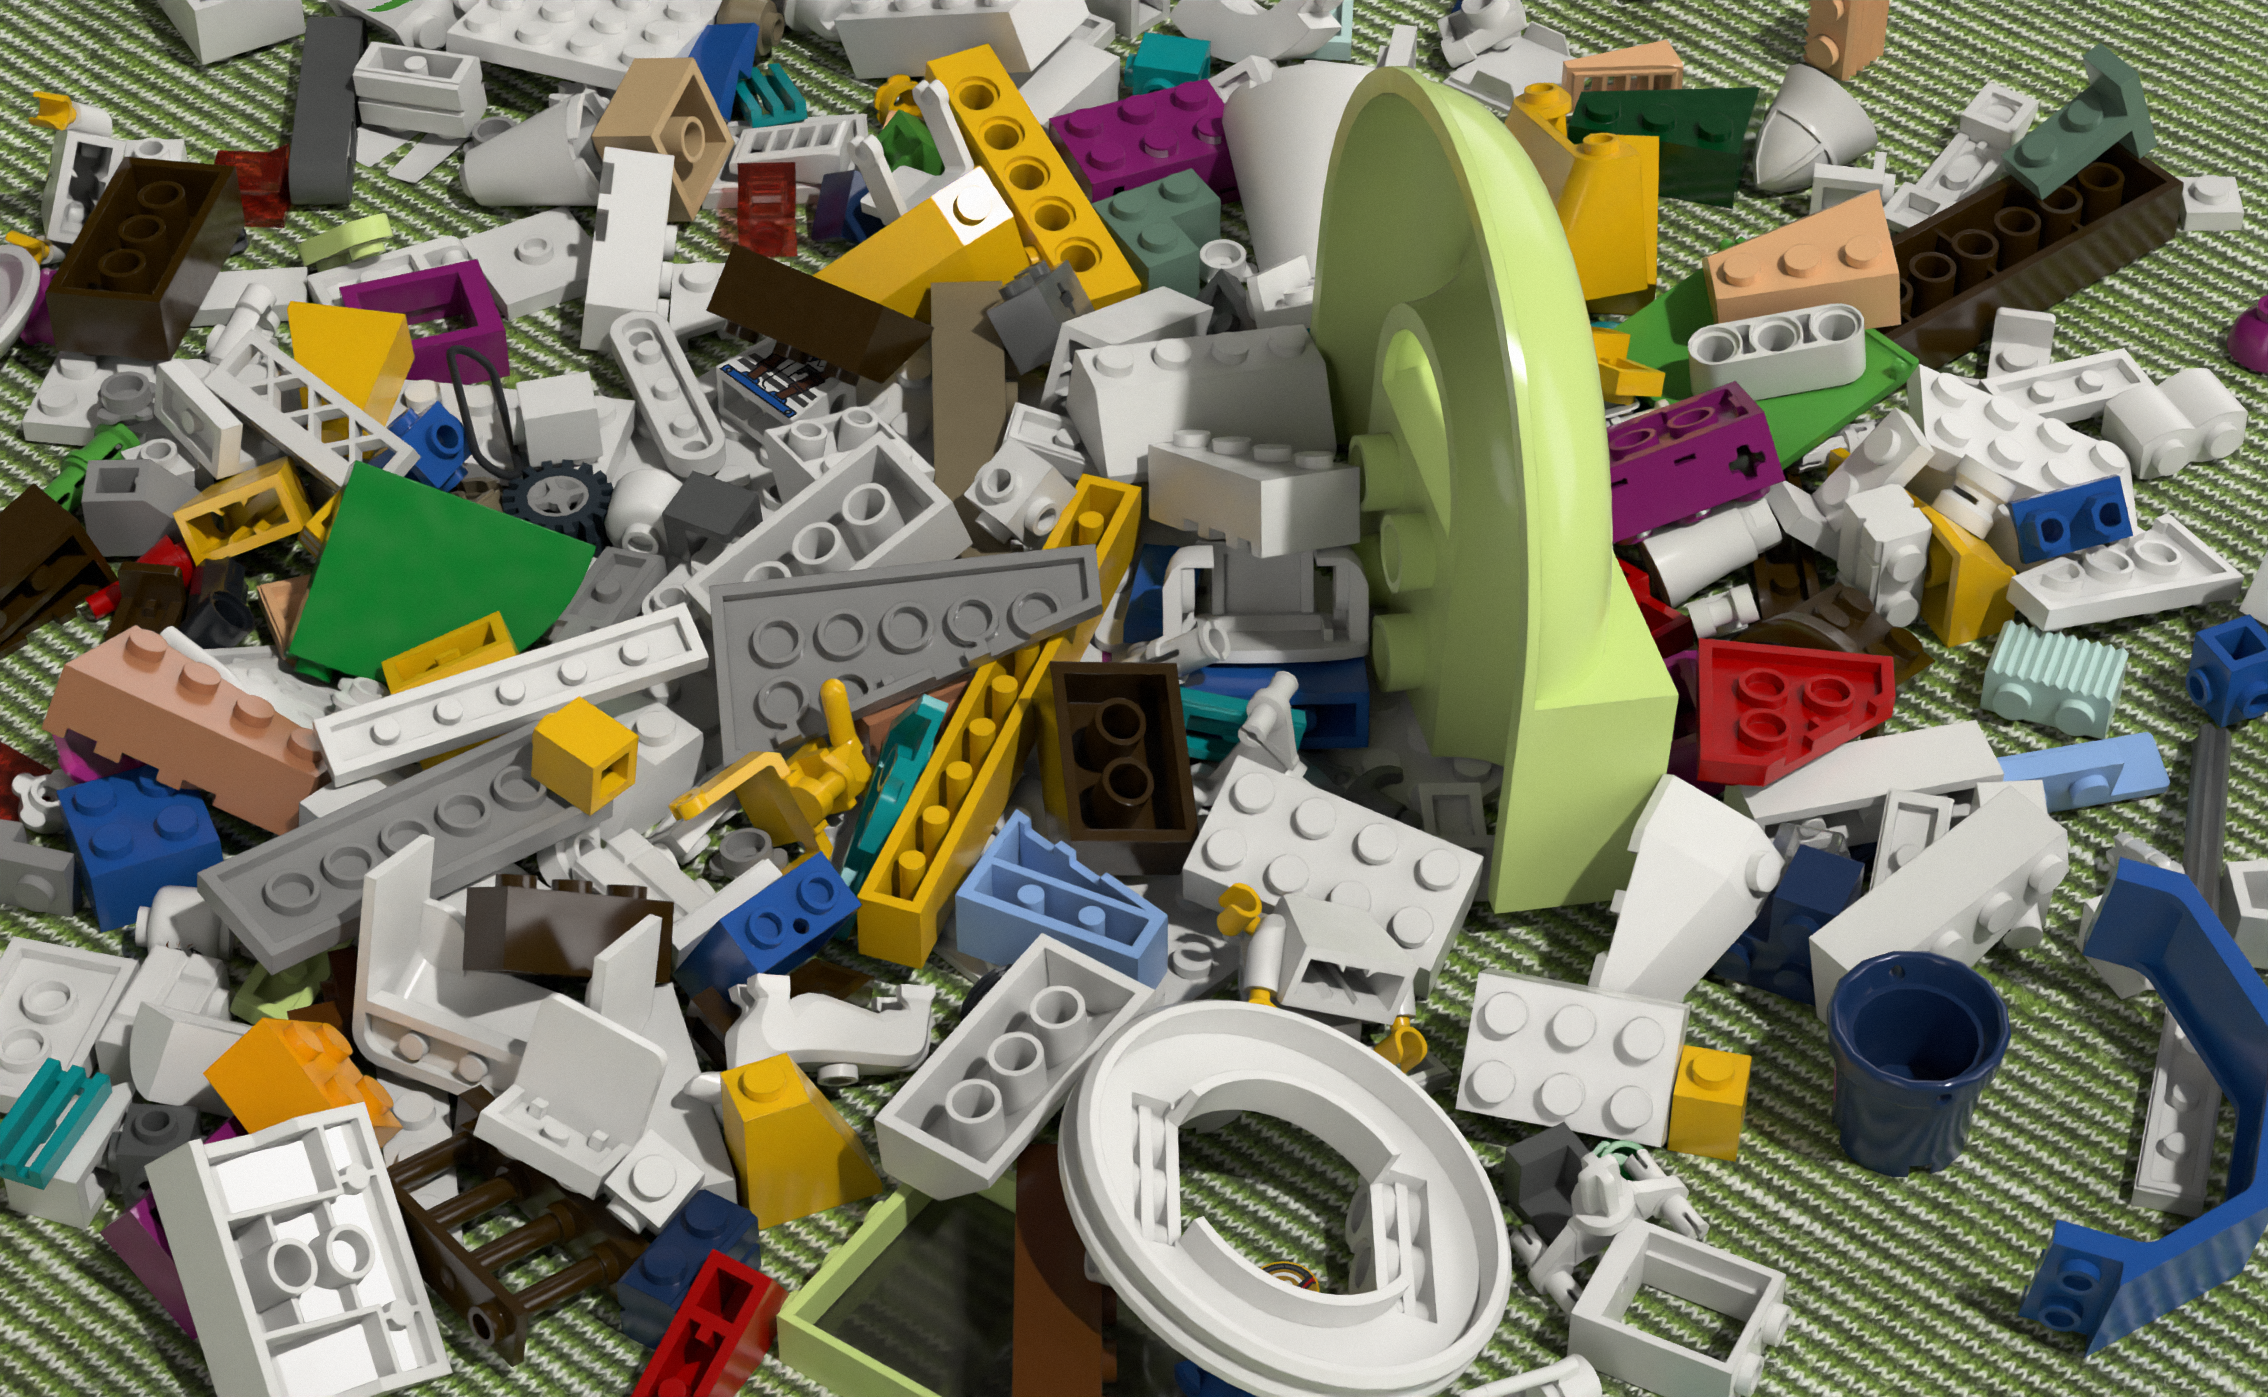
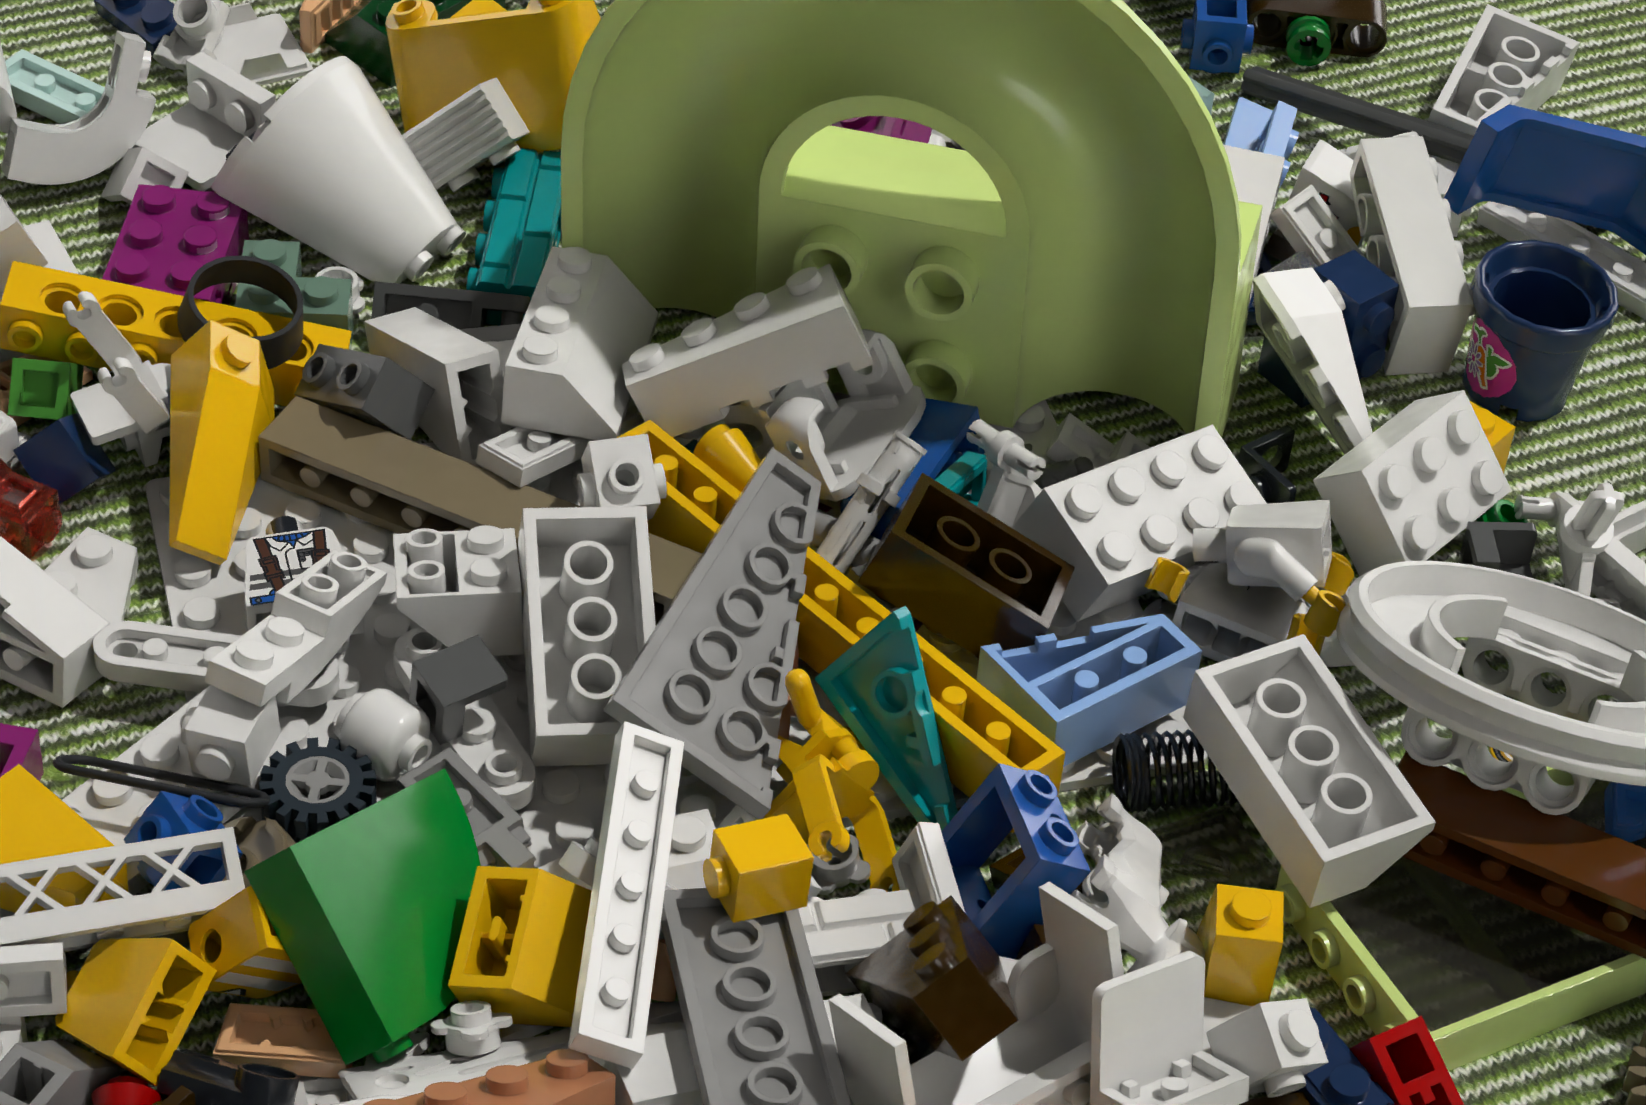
camera: 65 degrees left, 0 degrees up
dark brown slope [706,244,934,387] -> none
teal brick [1124,32,1211,95] -> none
white bracket [1246,255,1315,329] -> none
none -> black tyre [177,256,303,369]
none -> white slope [204,550,387,707]
none -> yellow cone [694,424,761,492]
none -> black bracket [1238,425,1297,504]

